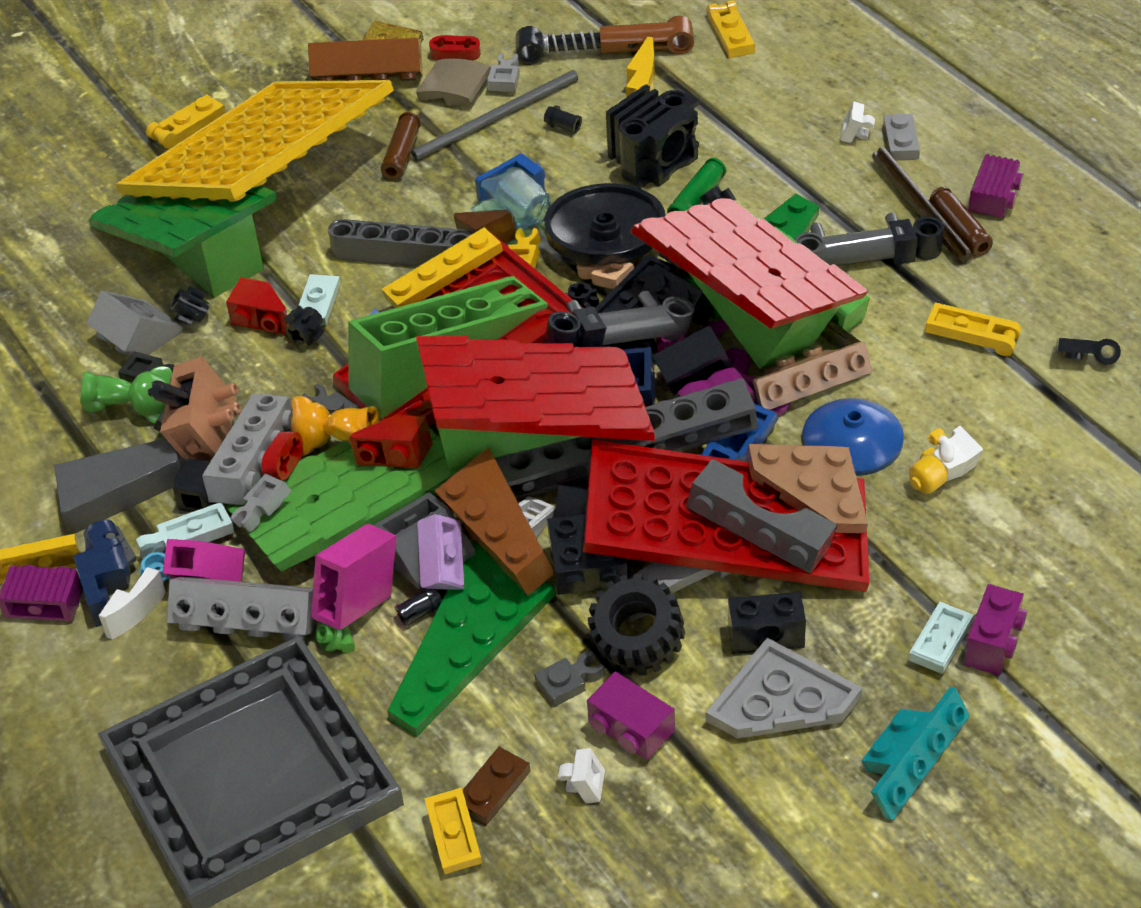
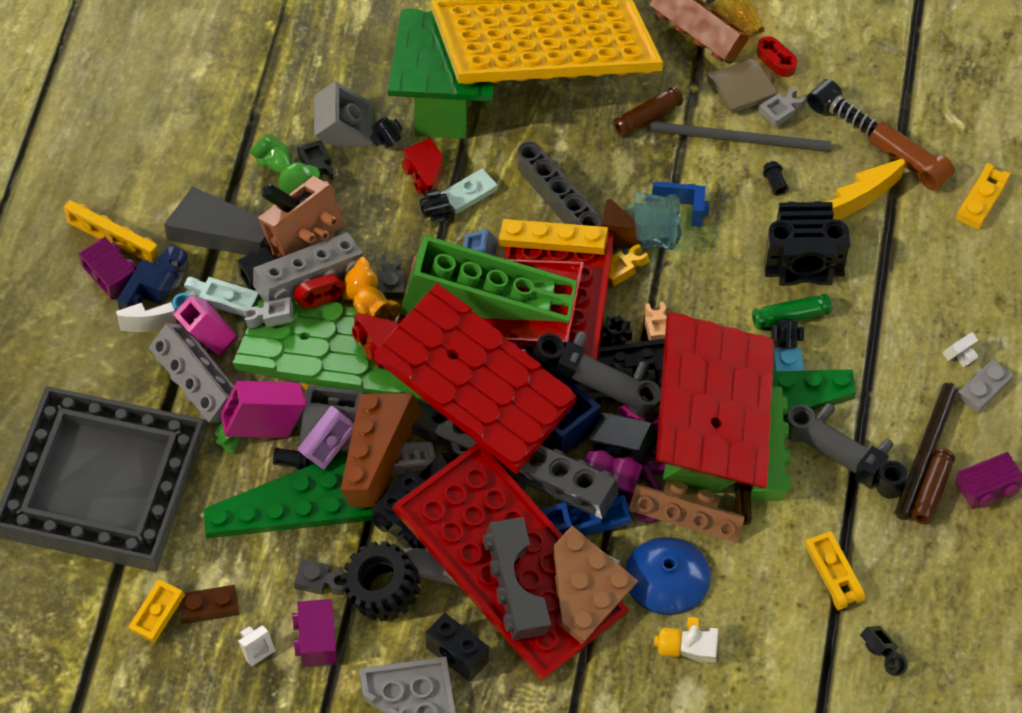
camera: 40 degrees right, 10 degrees up
black dish [544,183,666,264] -> none

